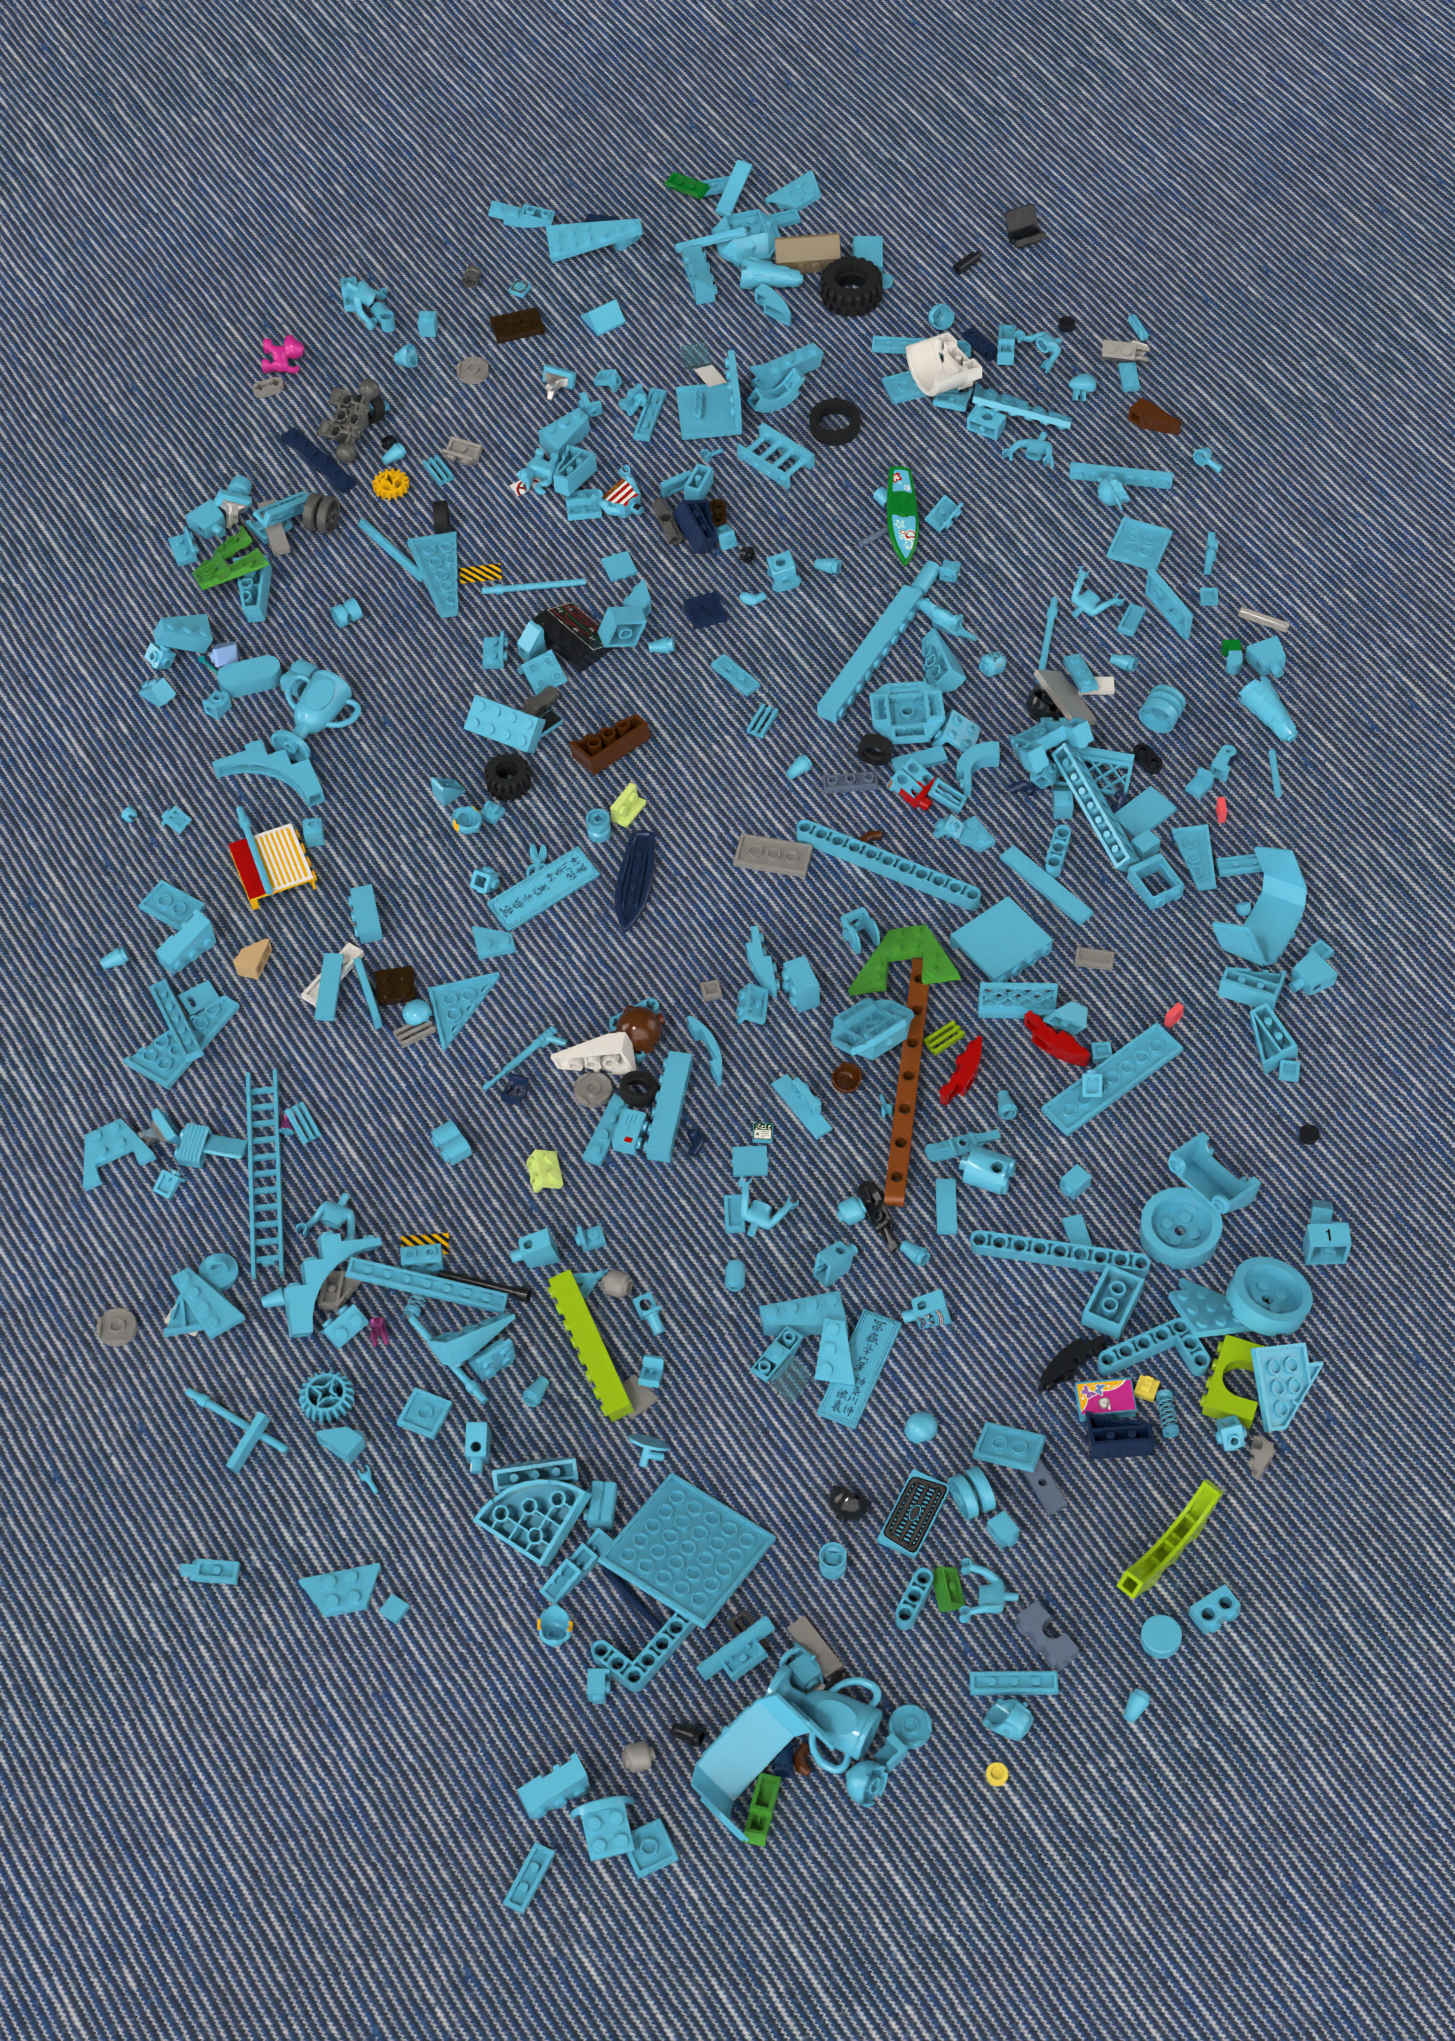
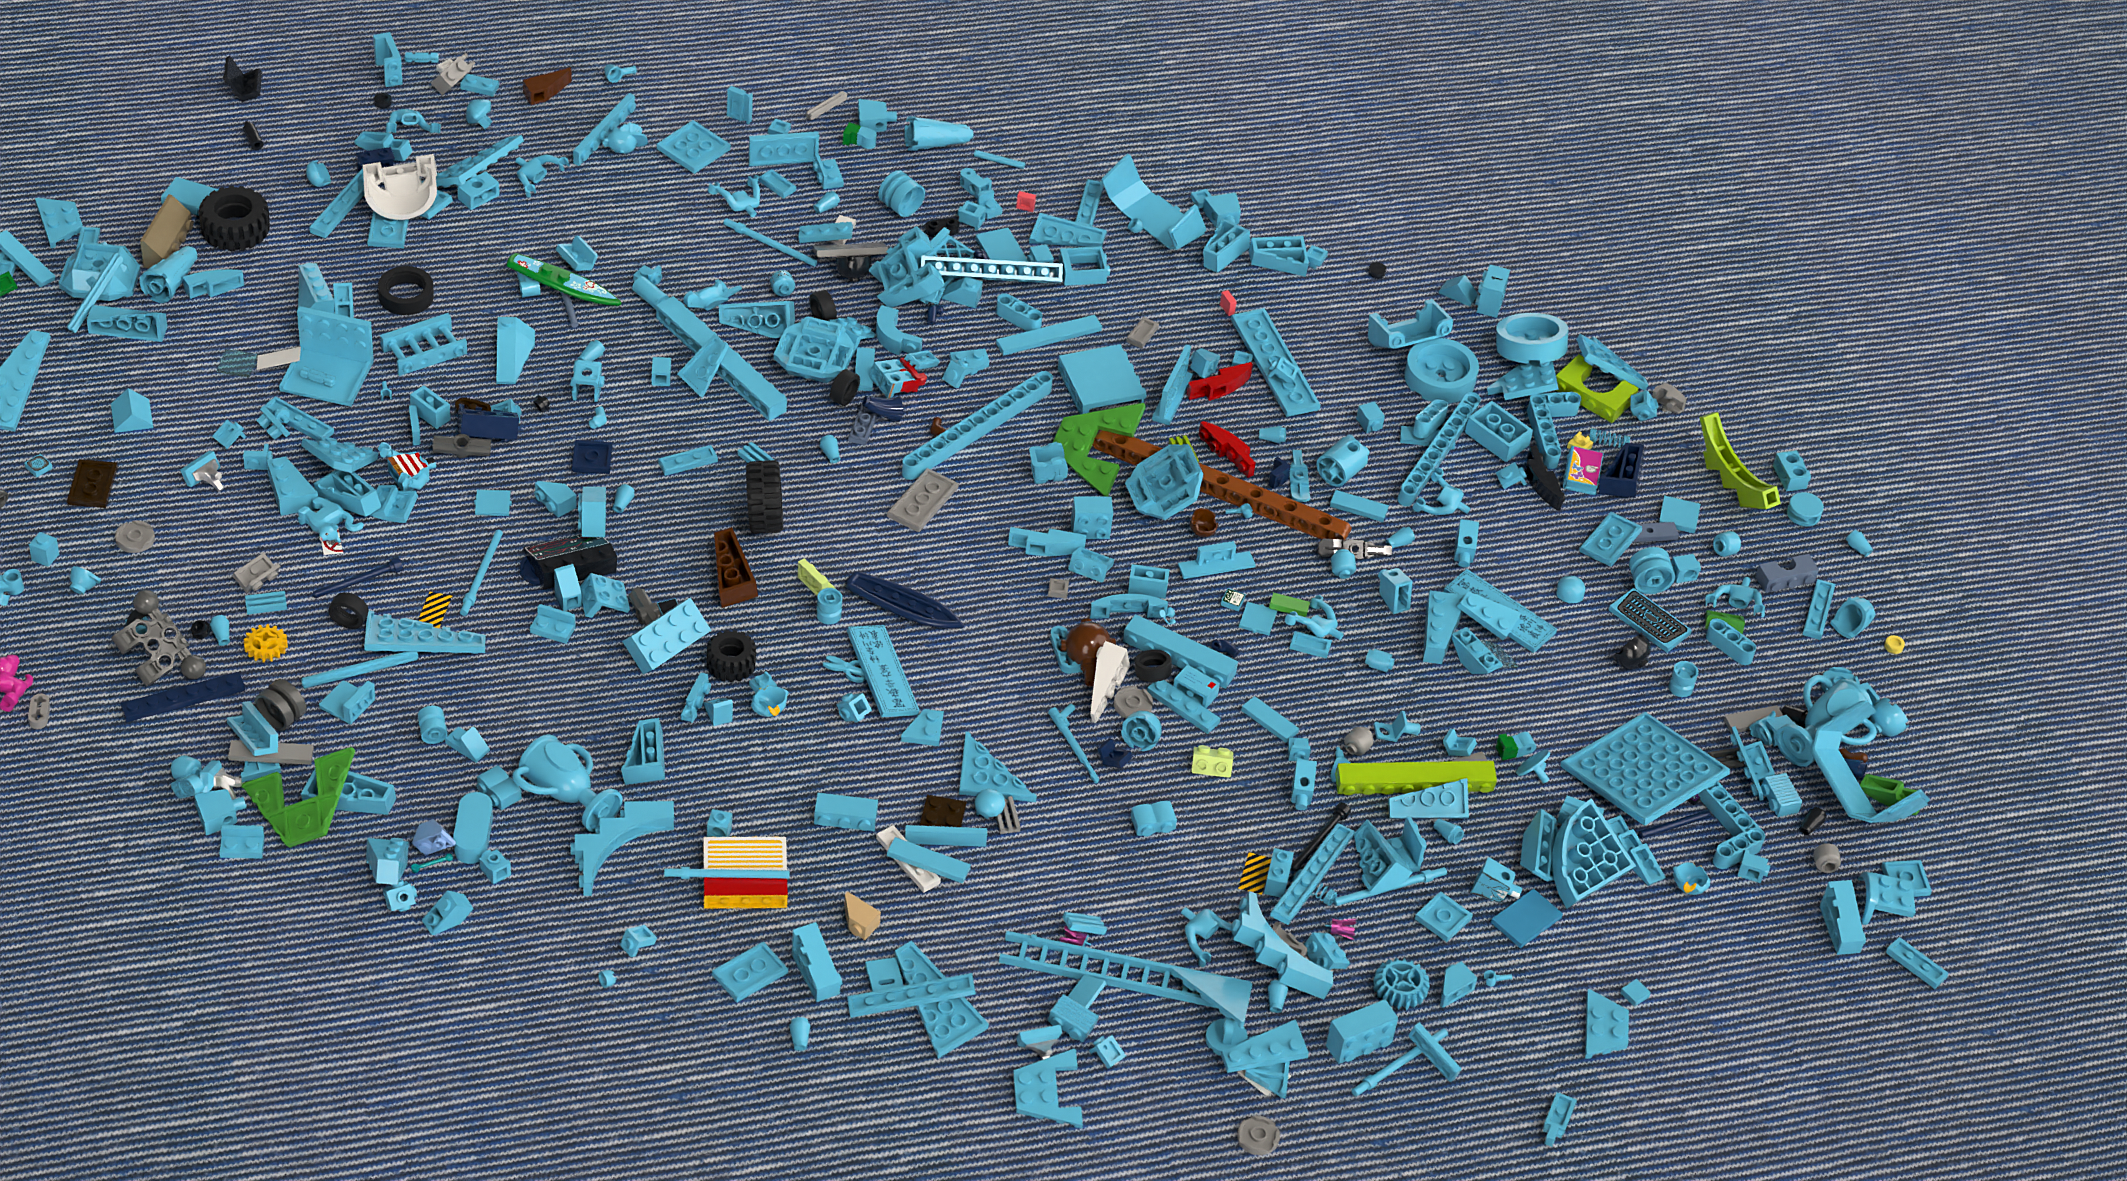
camera: 80 degrees left, 10 degrees down
none -> medium azure beam [171,774,204,799]
none -> medium azure wing [301,438,378,473]
none -> dark blue piece [312,556,403,598]
none -> medium azure bracket [319,680,375,725]
none -> medium azure panel [373,32,403,87]
none -> medium azure slope [445,726,490,763]
none -> medium azure wedge [496,317,535,384]
none -> medium azure wedge [621,718,665,785]
none -> medium azure brick [652,357,671,386]
none -> medium azure wing [678,334,729,398]
none -> medium azure hinge [681,672,711,723]
none -> black tyre [746,460,783,534]
none -> black tyre [809,289,837,321]
none -> medium azure bracket [812,154,844,190]
none -> dark blue piece [862,396,905,422]
none -> medium azure brick [957,201,986,231]
none -> medium azure cylinder [1121,710,1162,751]
none -> medium azure brick [1128,564,1170,599]
none -> medium azure piece [1153,607,1176,625]
none -> medium azure tile [1172,968,1253,1028]
none -> medium azure tile [1241,696,1299,743]
none -> dark blue bracket [1268,457,1291,489]
none -> bright green tile [1269,592,1310,617]
none -> medium azure brick [1326,999,1398,1064]
none -> medium azure wing [1388,778,1469,819]
none -> medium azure beam [1413,399,1448,438]
none -> medium azure piece [1413,468,1471,515]
none -> dark azure tile [1491,889,1563,948]
none -> leg [1495,732,1536,760]
none -> medium azure bracket [1496,462,1527,489]
none -> medium azure tile [1659,495,1701,534]
none -> medium azure head [1713,531,1741,557]
none -> medium azure brick [1760,773,1802,817]

